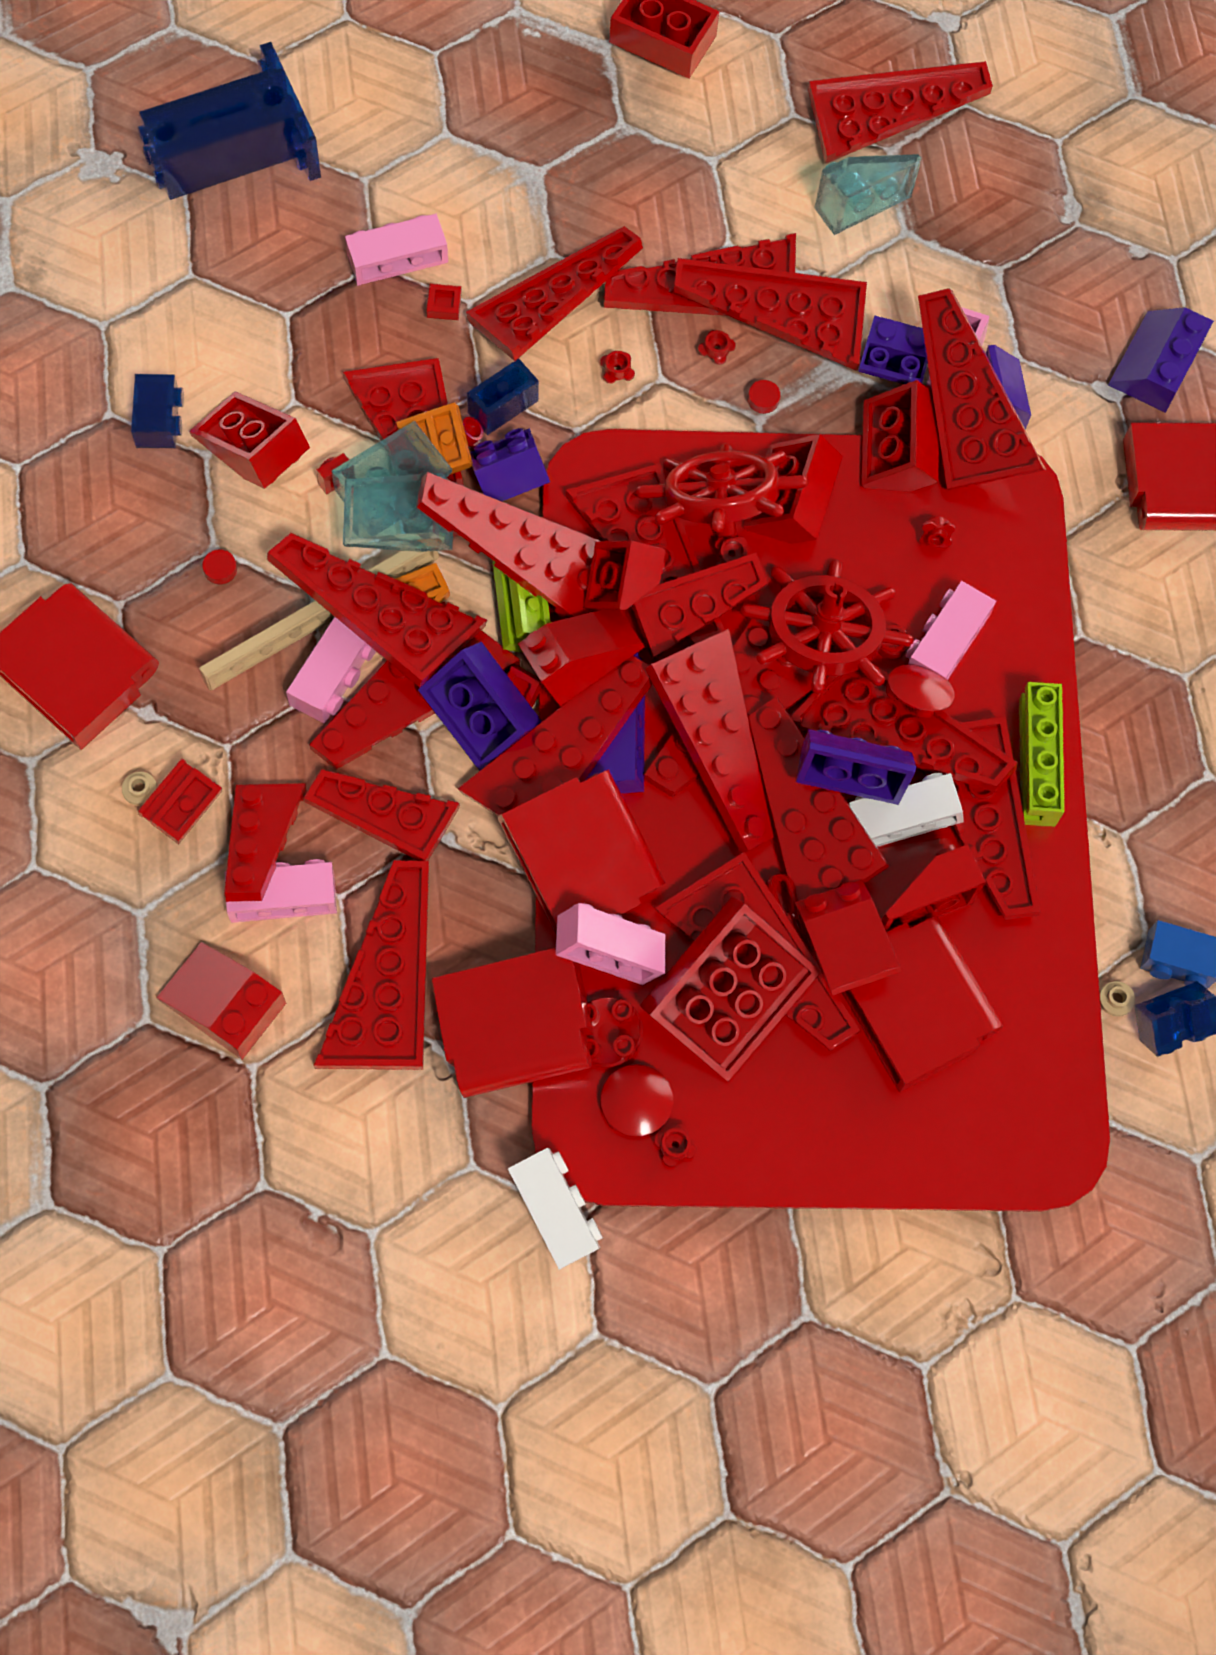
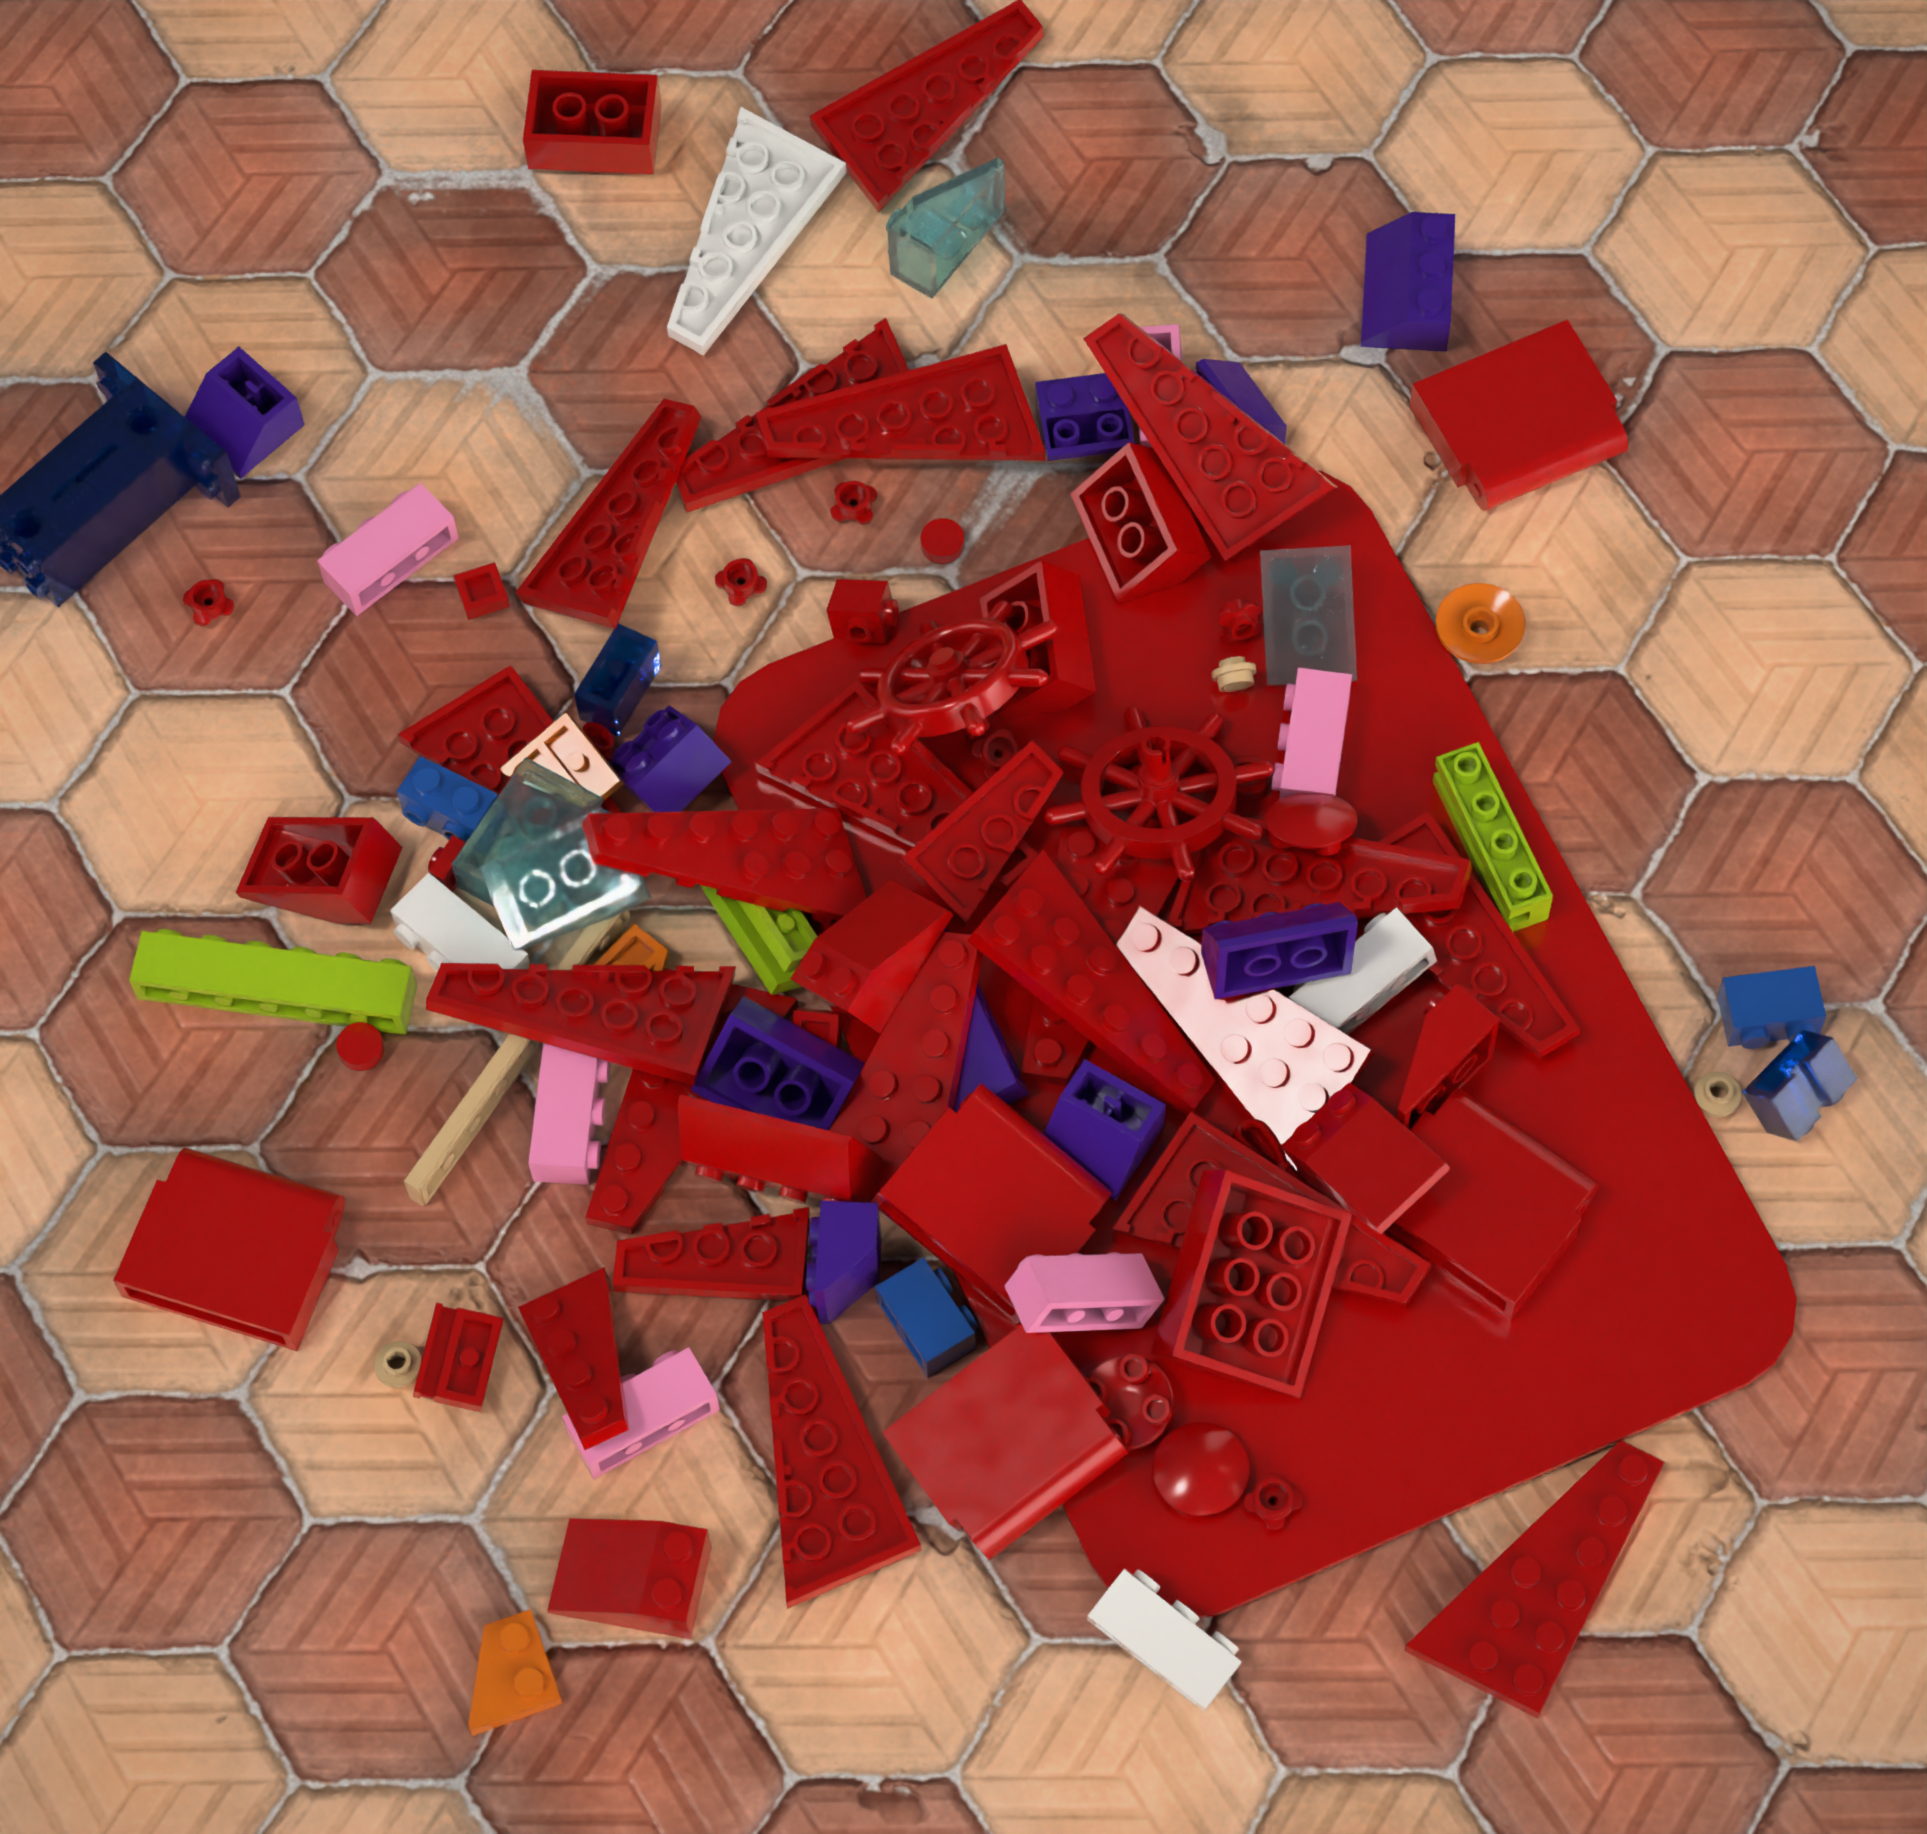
camera: 15 degrees left, 5 degrees down
clear blue brick [131,374,184,448] -> none
red slope [584,540,666,610] -> none
none -> lime brick [129,929,417,1035]
none -> dark purple slope [182,346,305,479]
none -> red plate [183,579,235,626]
none -> white brick [390,873,530,972]
none -> blue brick [396,756,504,854]
none -> orange wing [468,1609,563,1736]
none -> white wing [667,107,847,356]
none -> red slope [678,1094,882,1204]
none -> dark purple slope [806,1201,882,1324]
none -> red brick [826,579,899,644]
none -> blue brick [875,1257,978,1378]
none -> dark purple slope [1044,1059,1166,1201]
none -> tan plate [1211,656,1257,692]
none -> clear light blue slope [1260,546,1357,686]
none -> red wing [1404,1440,1665,1719]
none -> orange dish [1436,583,1526,664]

